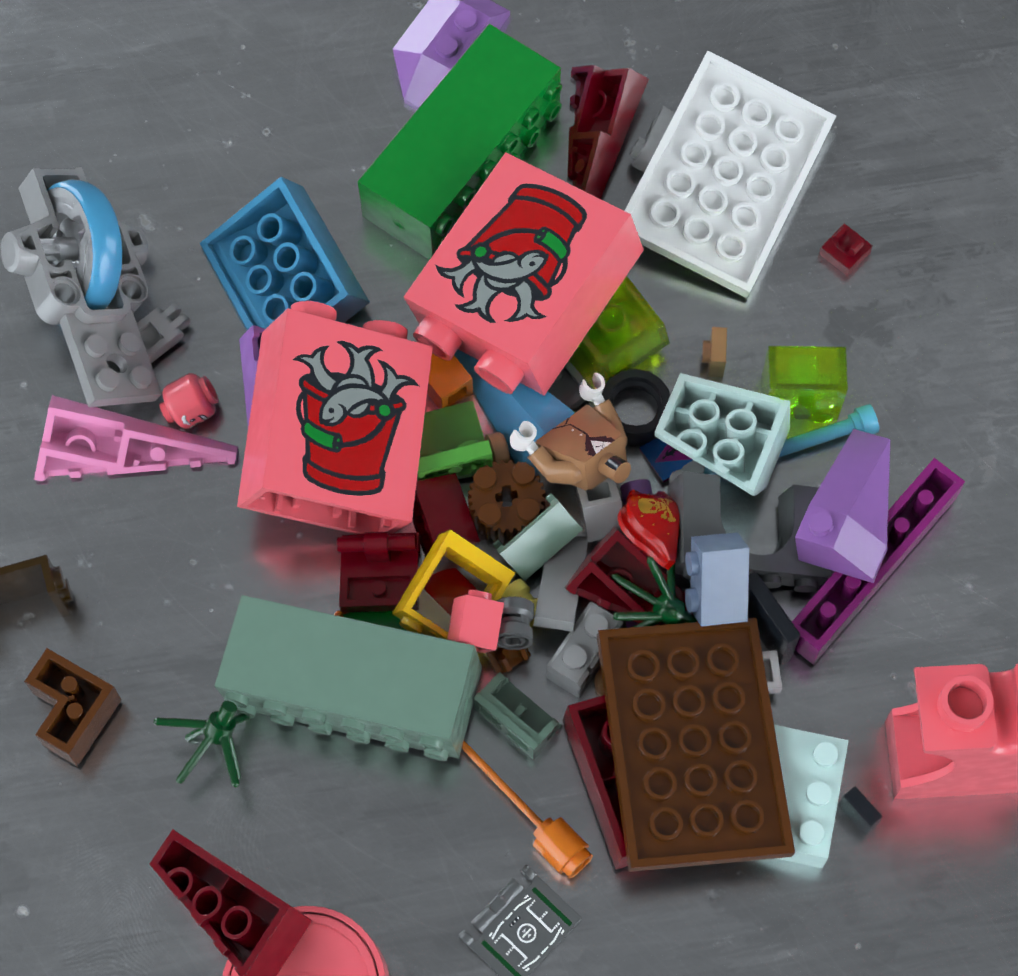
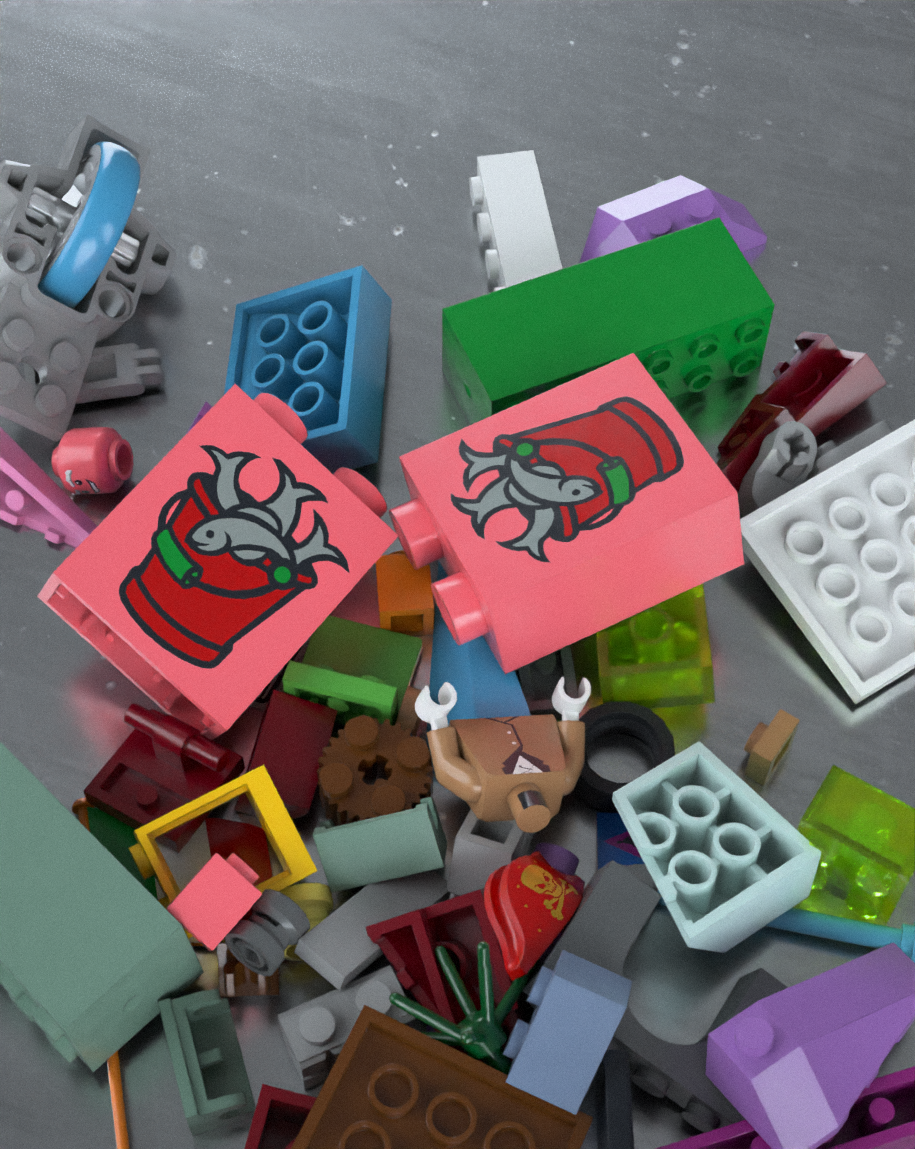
camera: 30 degrees right, 10 degrees down
none -> white brick [469,150,562,292]
none -> light grey piece [738,421,817,517]

